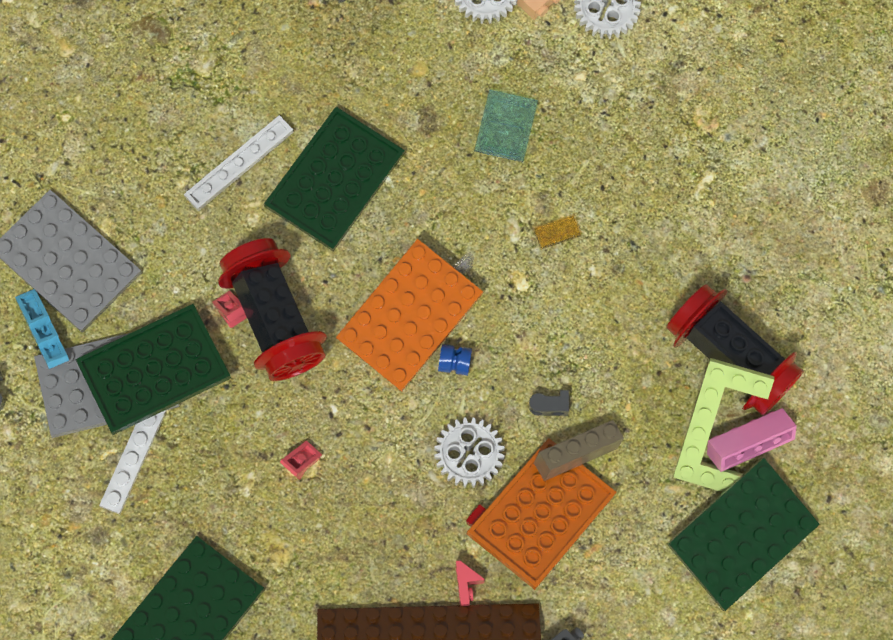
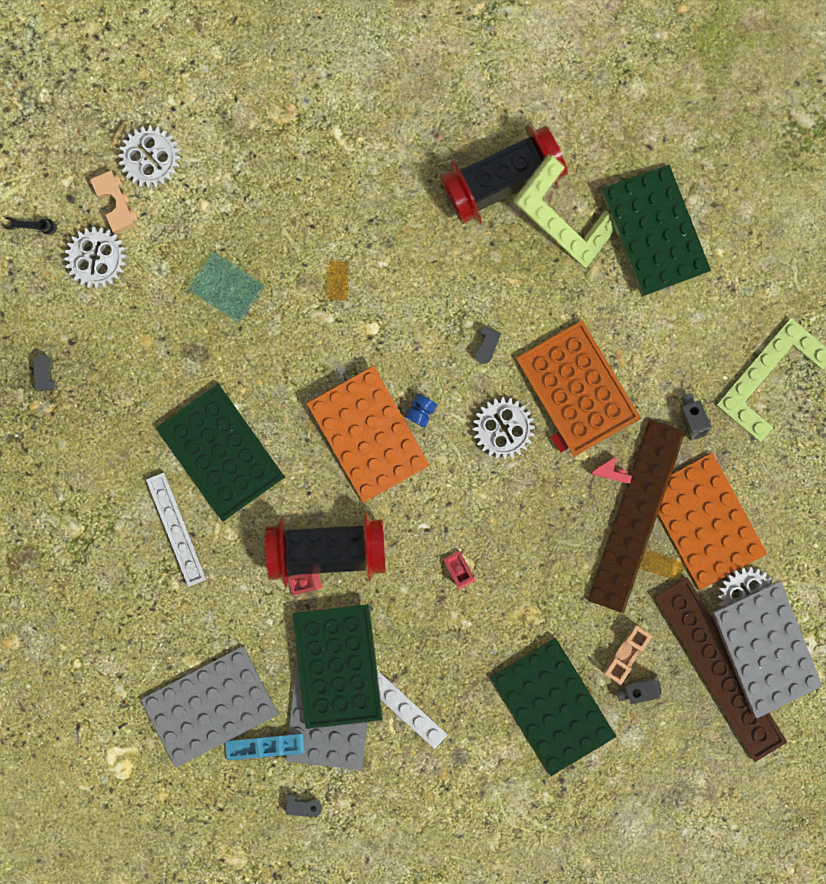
camera: 65 degrees left, 15 degrees up
dark tan brick [534,420,624,481] -> none
bright pink brick [707,408,796,472] -> none

